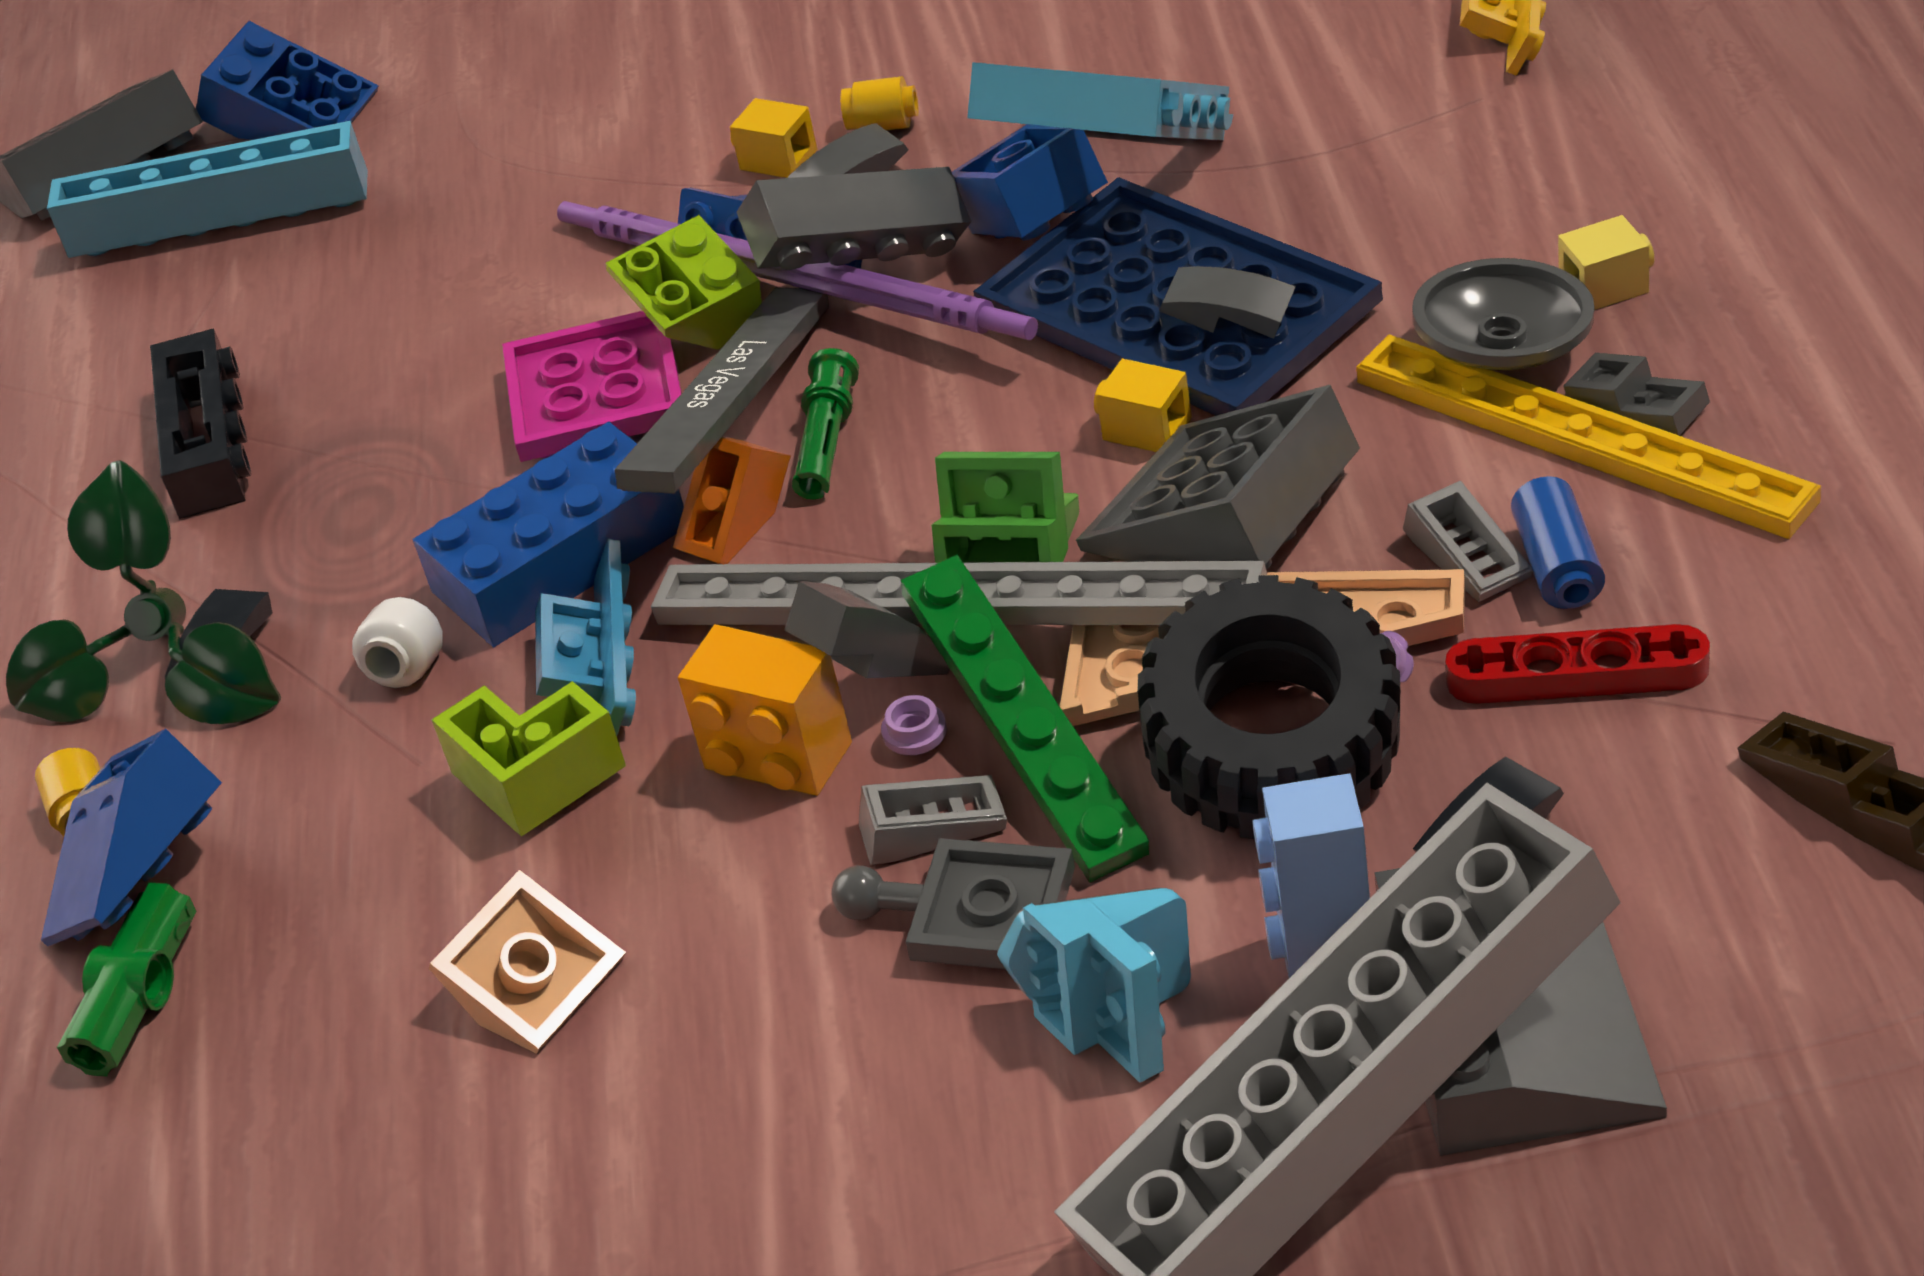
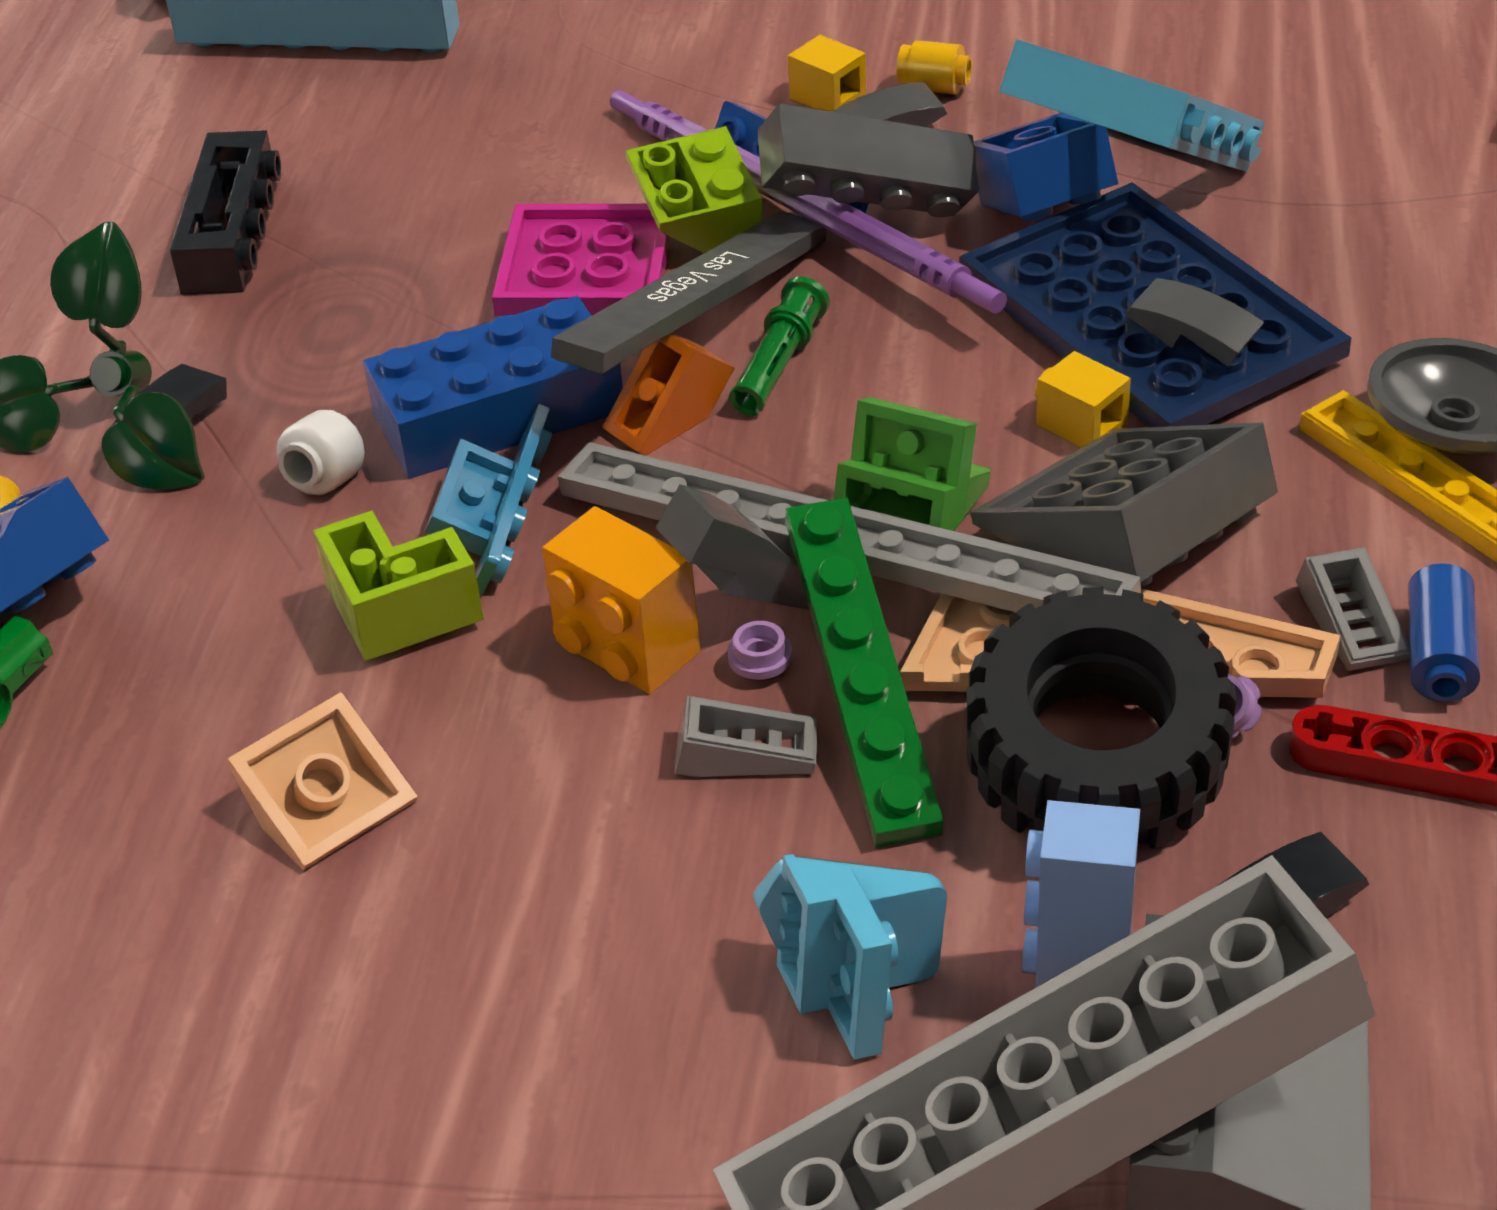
camera: 10 degrees right, 0 degrees up
dark grey plate [831,838,1075,969] -> none

